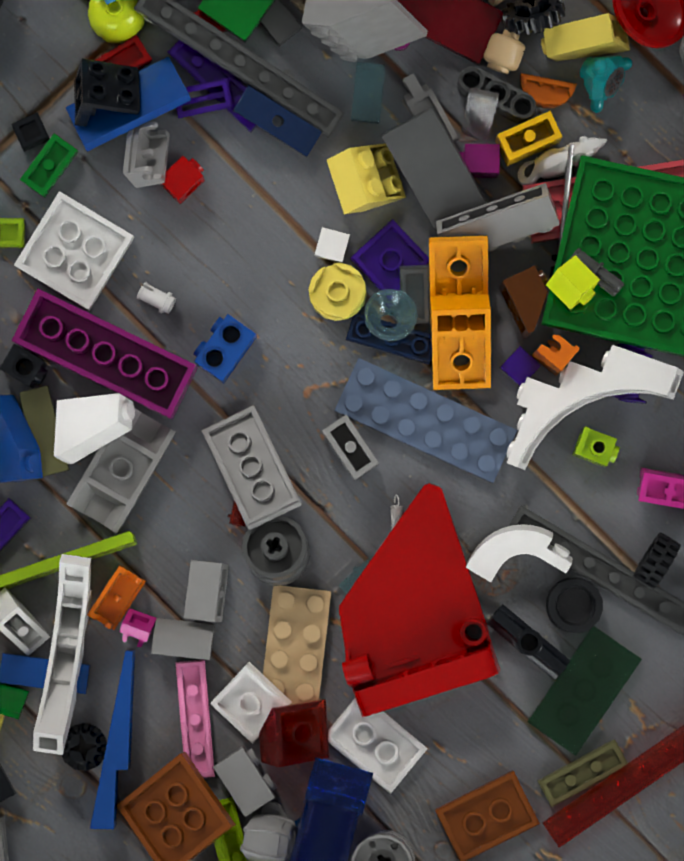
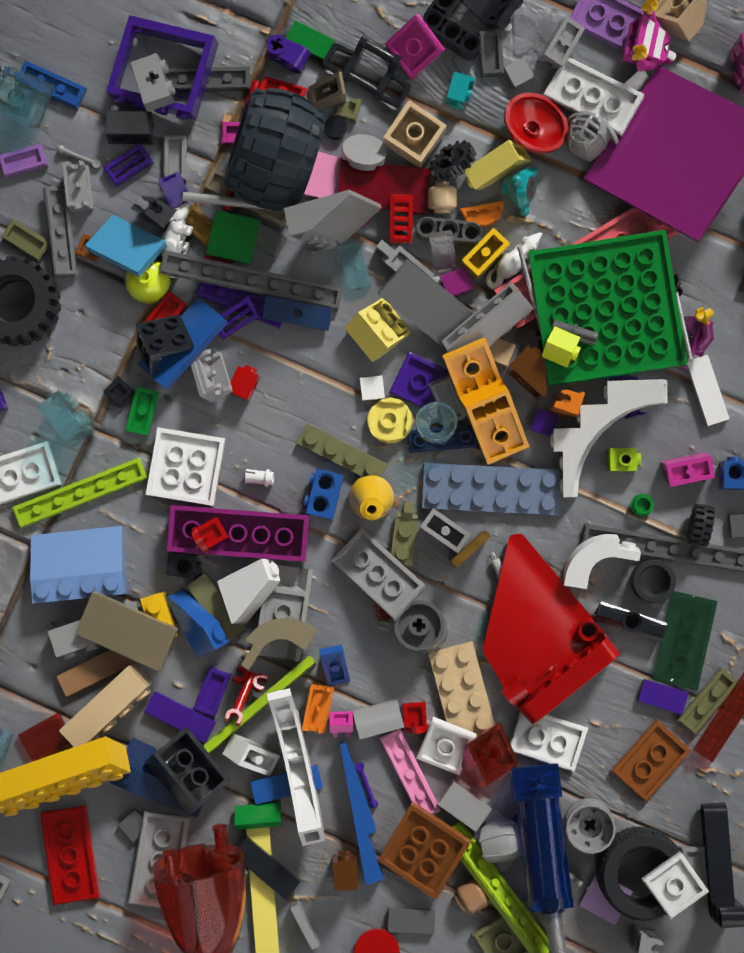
camera: 15 degrees left, 0 degrees up
black gear [62,723,107,771] -> none
light grey hinge [184,560,229,622] -> none
none -> red tile [191,517,229,553]
none -> red bar [224,665,268,727]
none -> dark tan arch [241,618,318,670]
none -> olive plate [296,423,388,477]
none -> blue slope [319,644,350,686]
none -> reddish brown brick [333,850,359,891]
none -> yellow cone [349,475,394,520]
none -> dark purple hinge [355,762,378,808]
none -> red slope [388,194,413,243]
none -> olive hinge [391,501,418,566]
none -> red tile [402,701,430,734]
none -> pearl gold tile [450,530,491,568]
none -> tan tile [490,338,516,367]
none -> green plate [631,494,654,517]
none -> dark purple tile [637,678,689,715]

